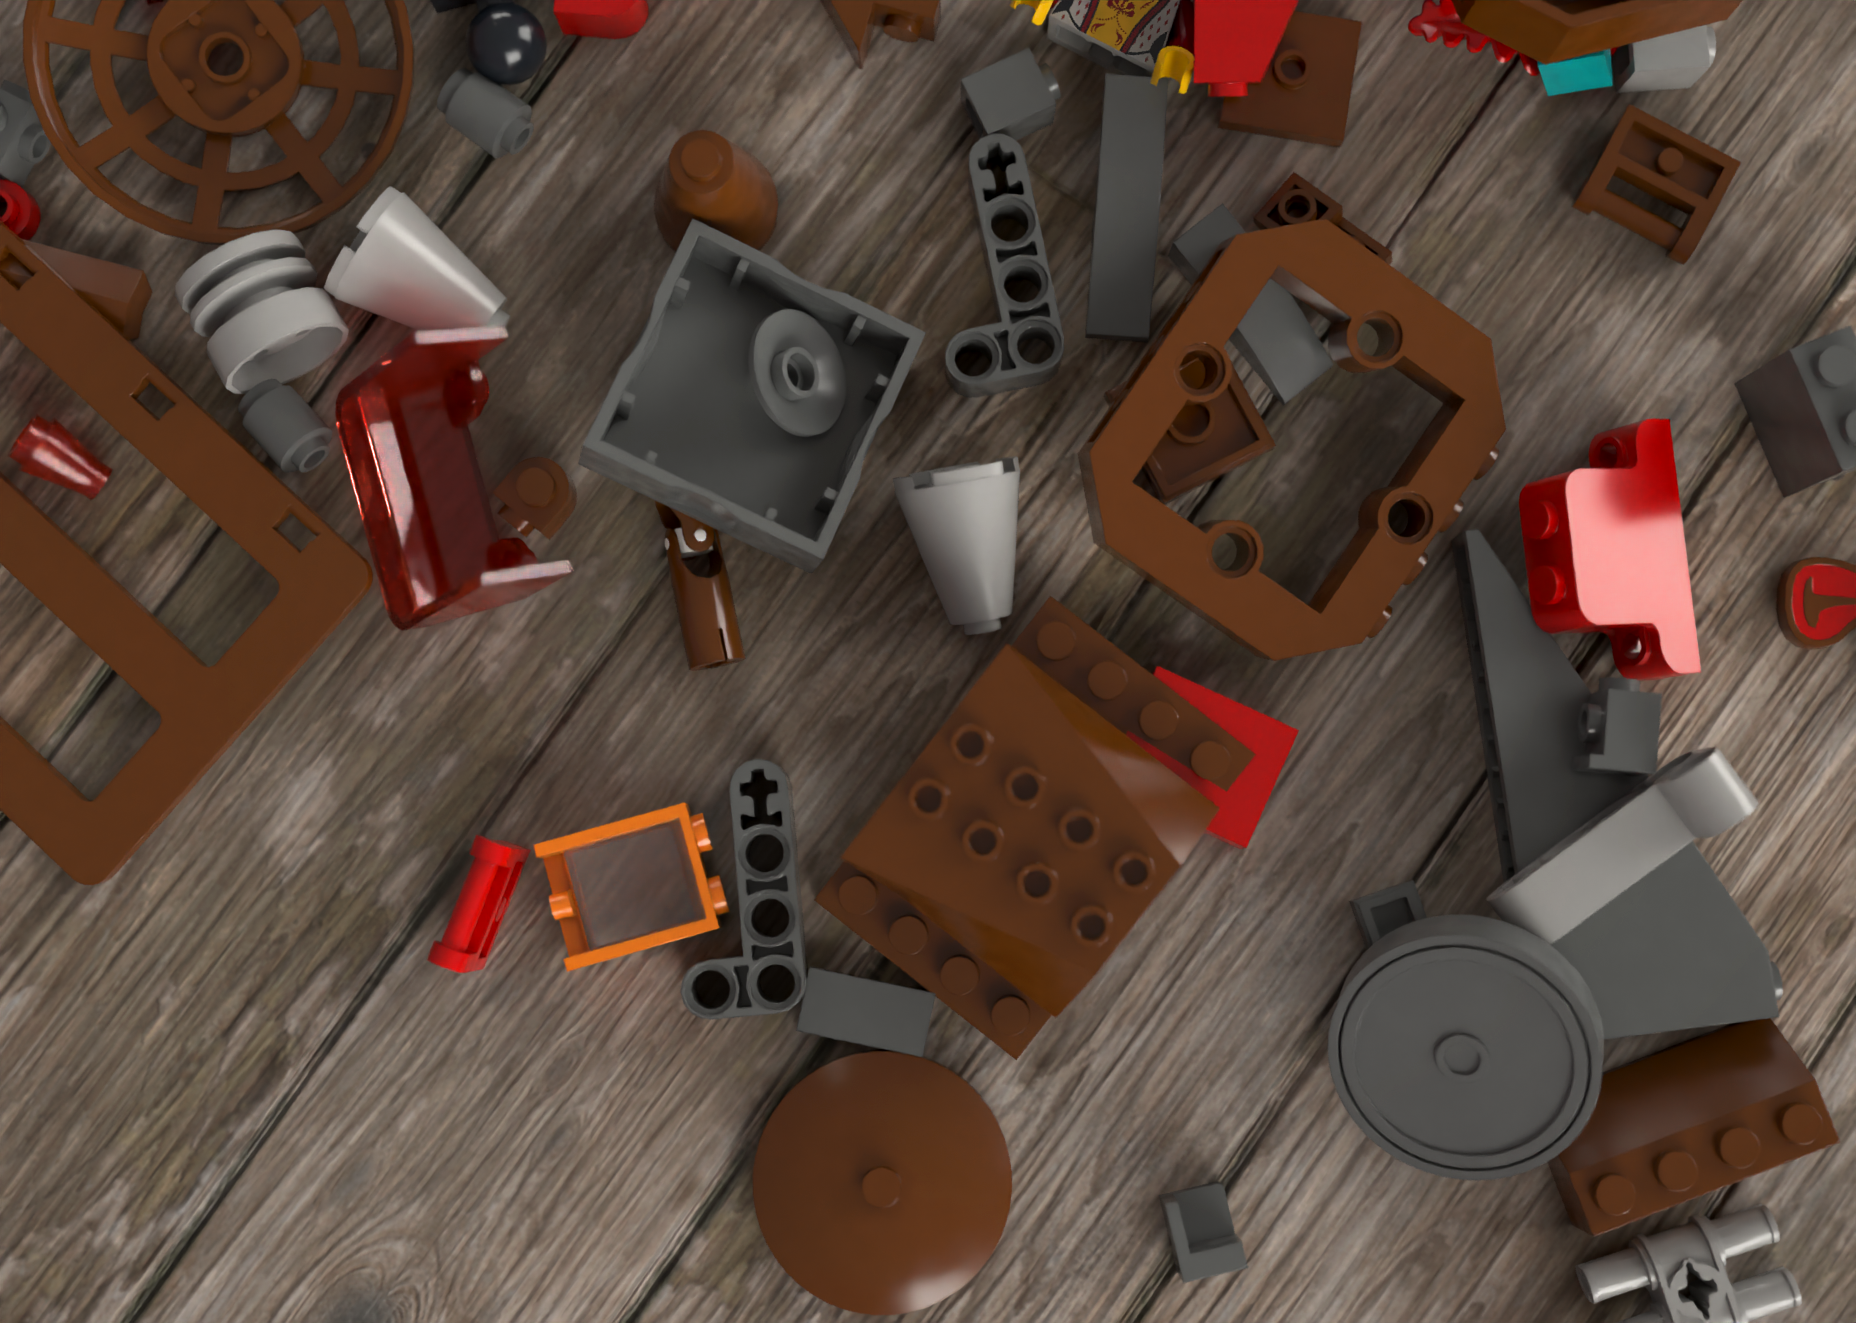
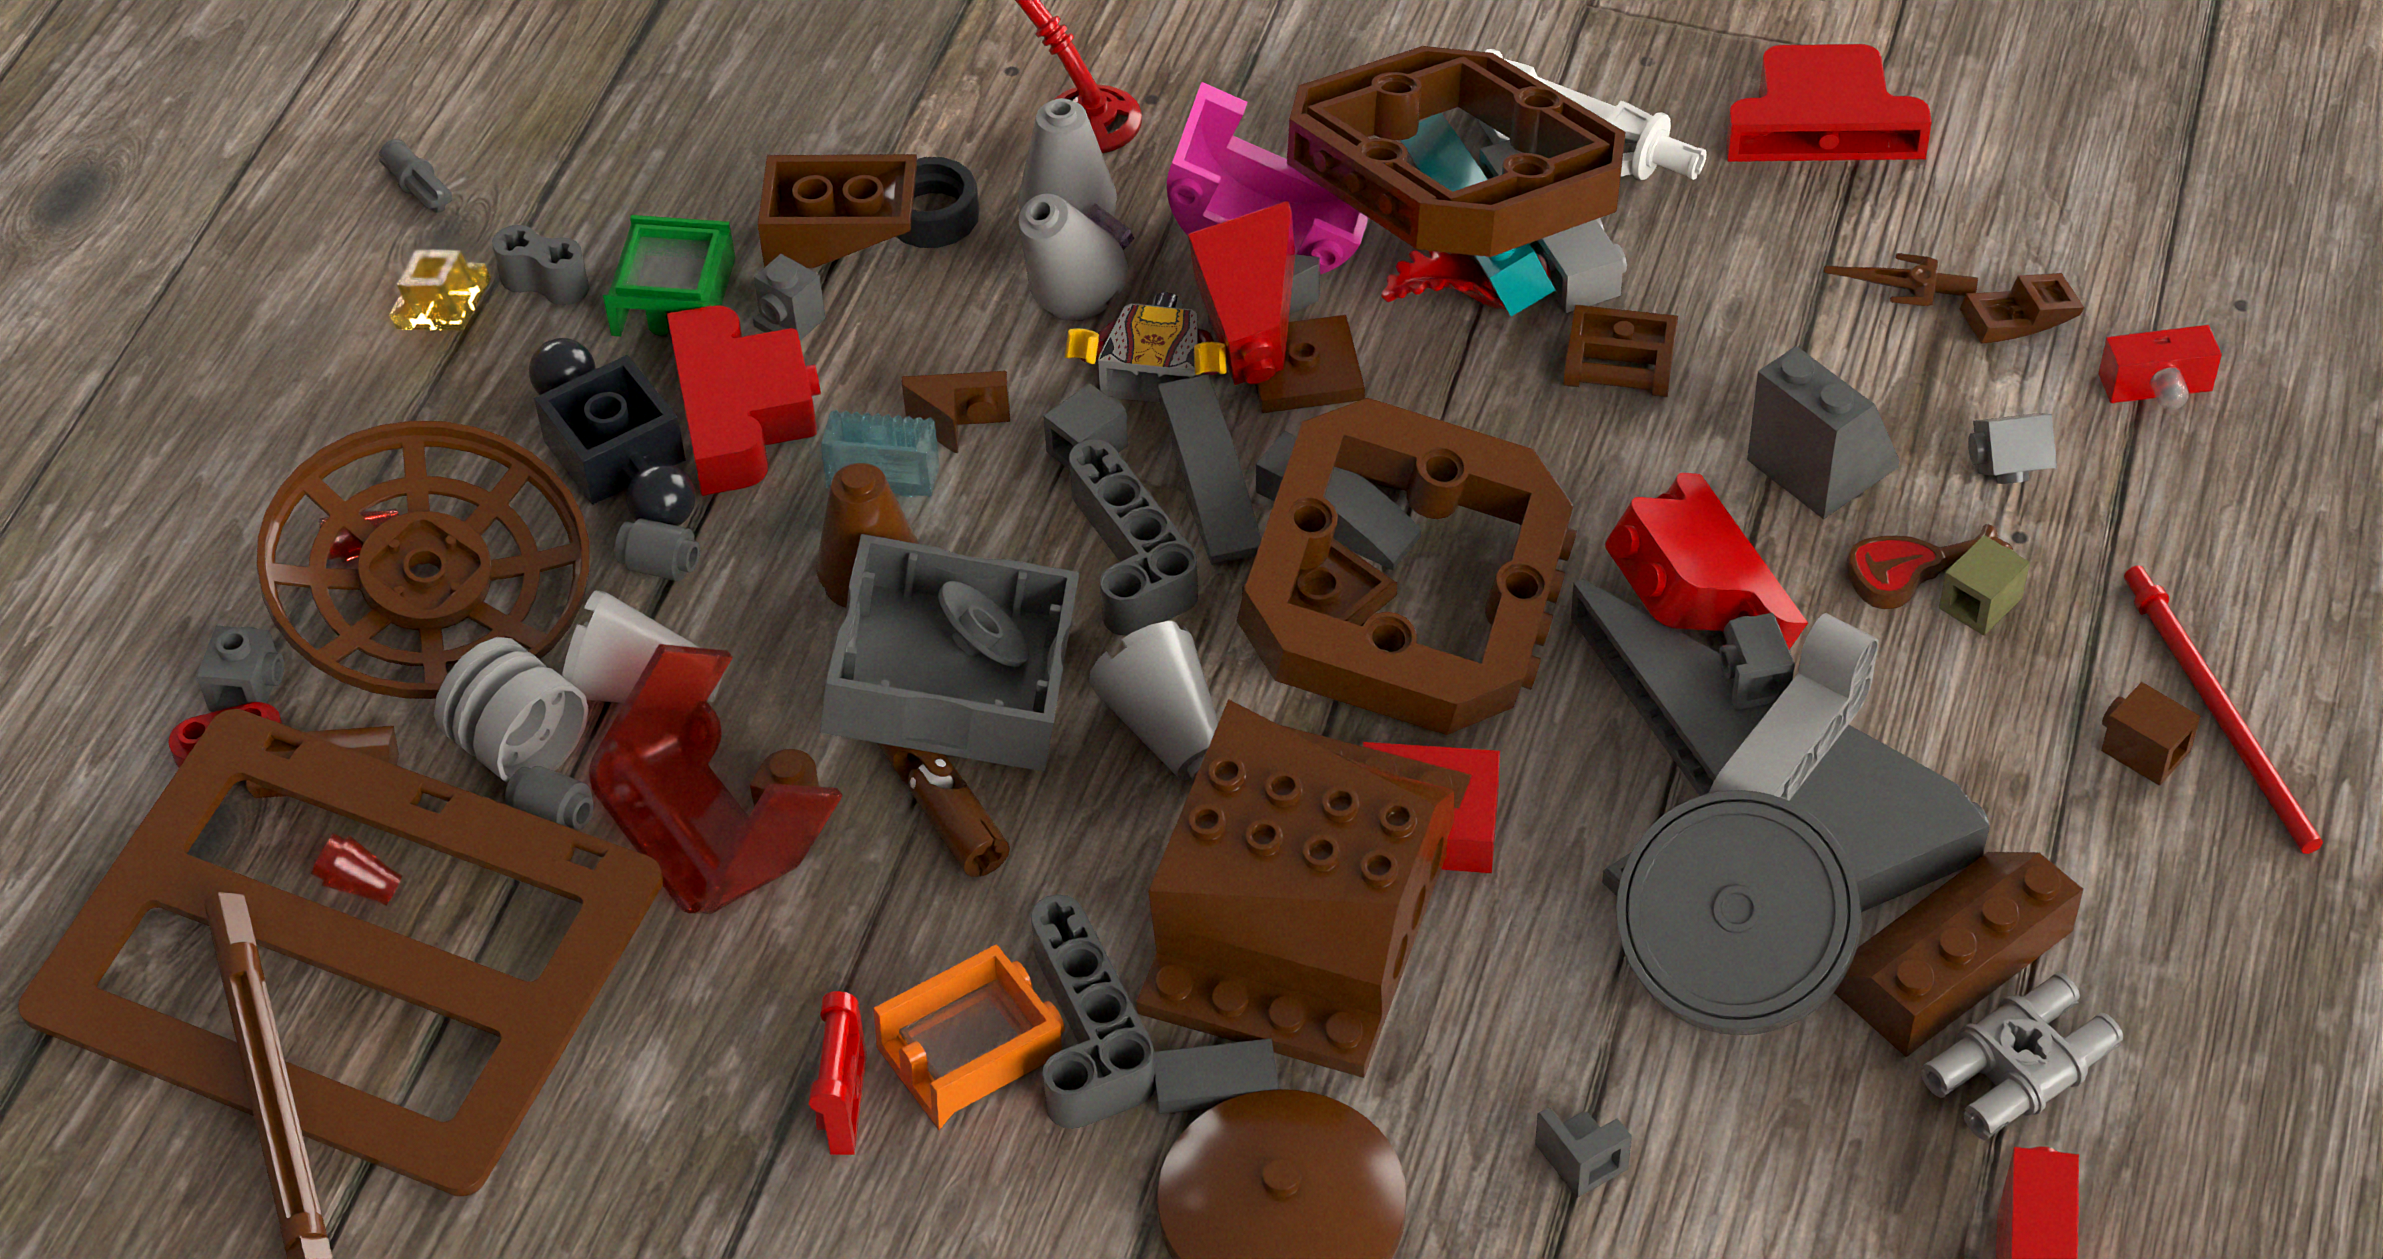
camera: 20 degrees left, 35 degrees down
none -> clear light blue brick [821,410,940,497]

